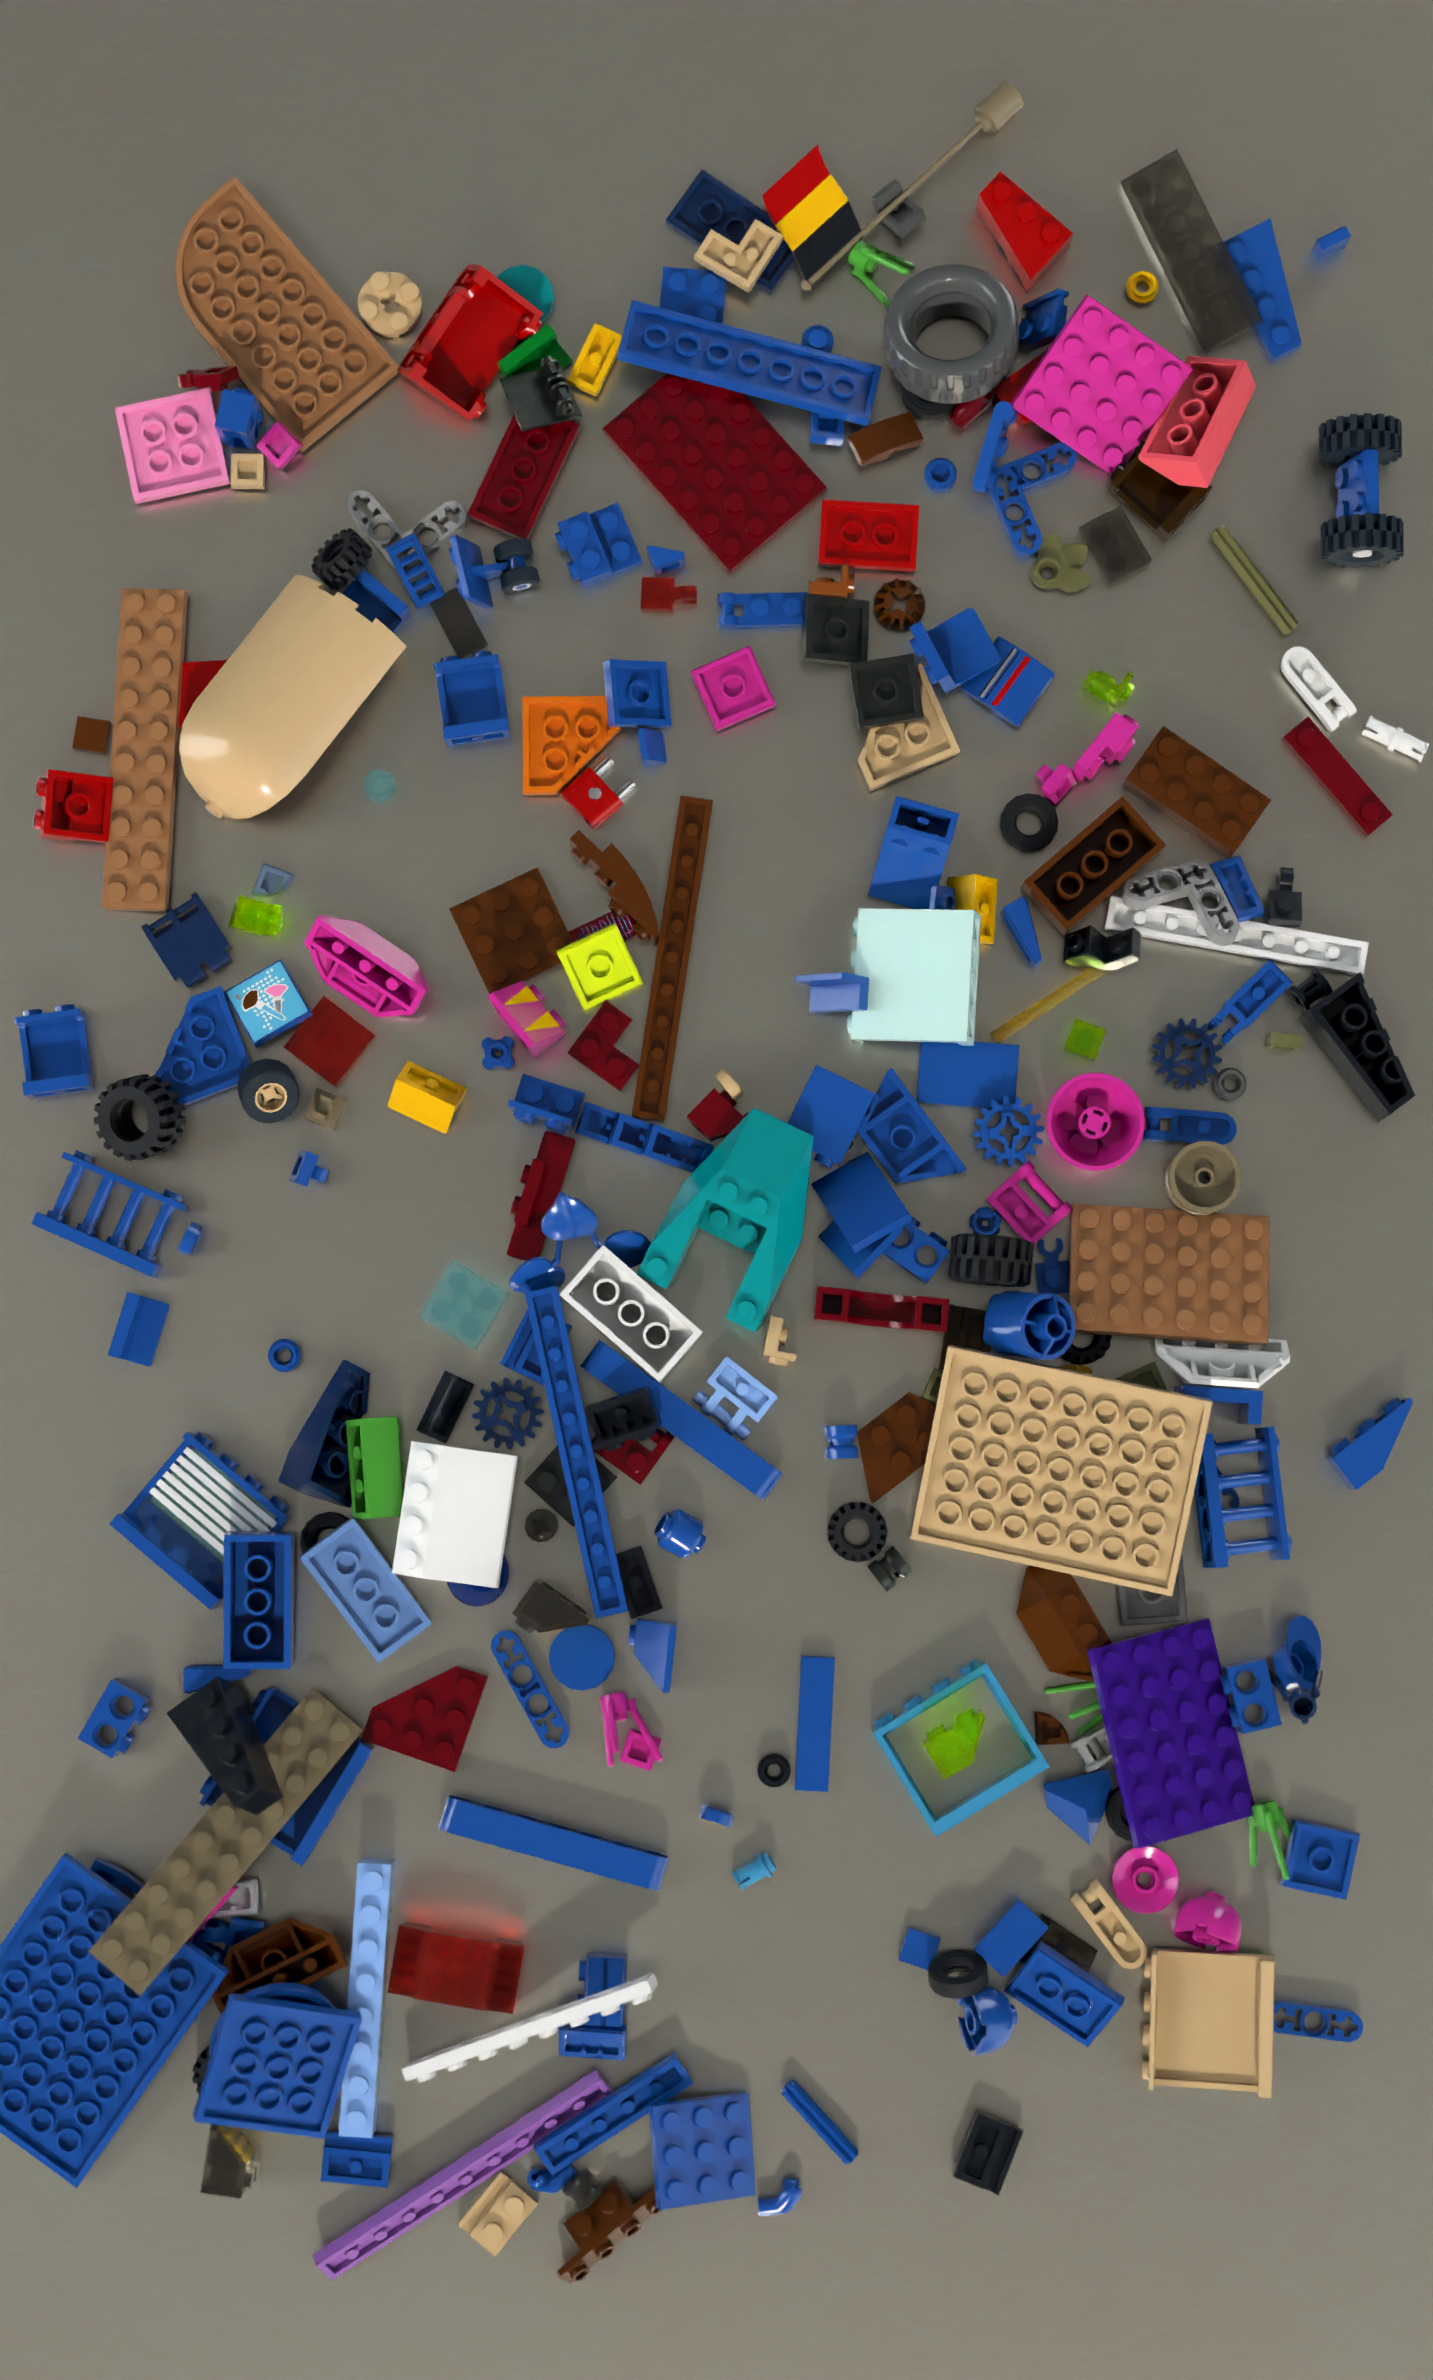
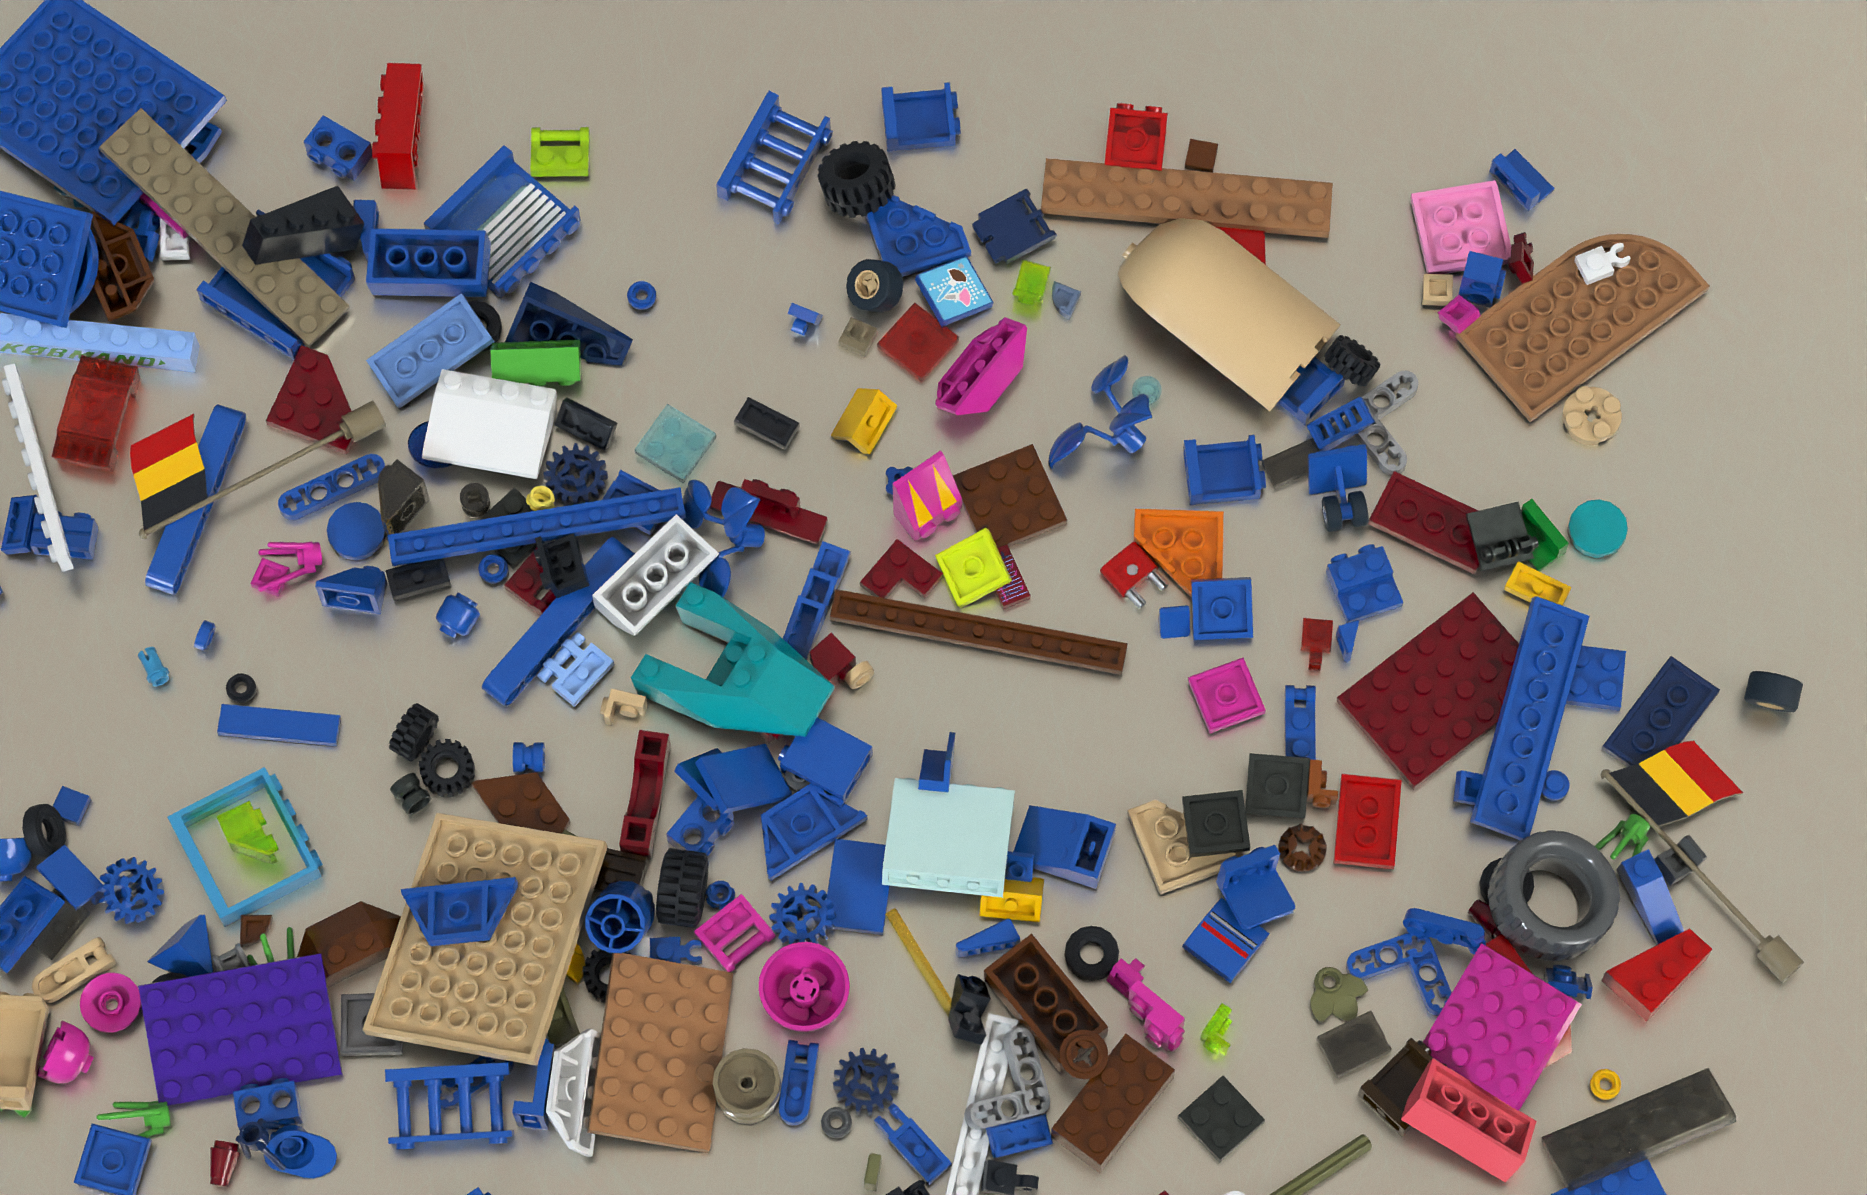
camera: 90 degrees right, 15 degrees down
blue panel [108,1292,170,1367] -> none
blue tile [178,1221,203,1255] -> none
red windscreen [398,264,543,421] -> none
blue bracket [508,1074,586,1135] -> none
reddish brown slope [570,830,659,945] -> none
tan plate [694,219,783,293] -> none
reddish brown slope [847,412,924,466] -> none
blue tile [924,458,957,493] -> none
clear neon green plate [1063,1018,1106,1061] -> none
none -> blue gear [97,857,164,924]
none -> flag [130,400,386,539]
none -> dark red cone [210,1140,241,1187]
none -> red wedge [372,63,424,190]
none -> black tyre [389,703,439,762]
none -> blue wing [401,877,518,946]
none -> blue plate [478,554,508,584]
none -> light yellow plate [526,486,555,511]
none -> lime plate [530,127,590,177]
none -> black plate [734,397,800,450]
none -> blue plant [1048,355,1152,469]
none -> reddish brown gear [1058,1030,1108,1080]
none -> pearl dark grey plate [1178,1075,1265,1163]
none -> blue panel [1489,149,1555,211]
none -> white plate [1574,243,1631,285]
none -> blue slope [1616,849,1684,945]
none -> black wheel [1744,671,1803,712]

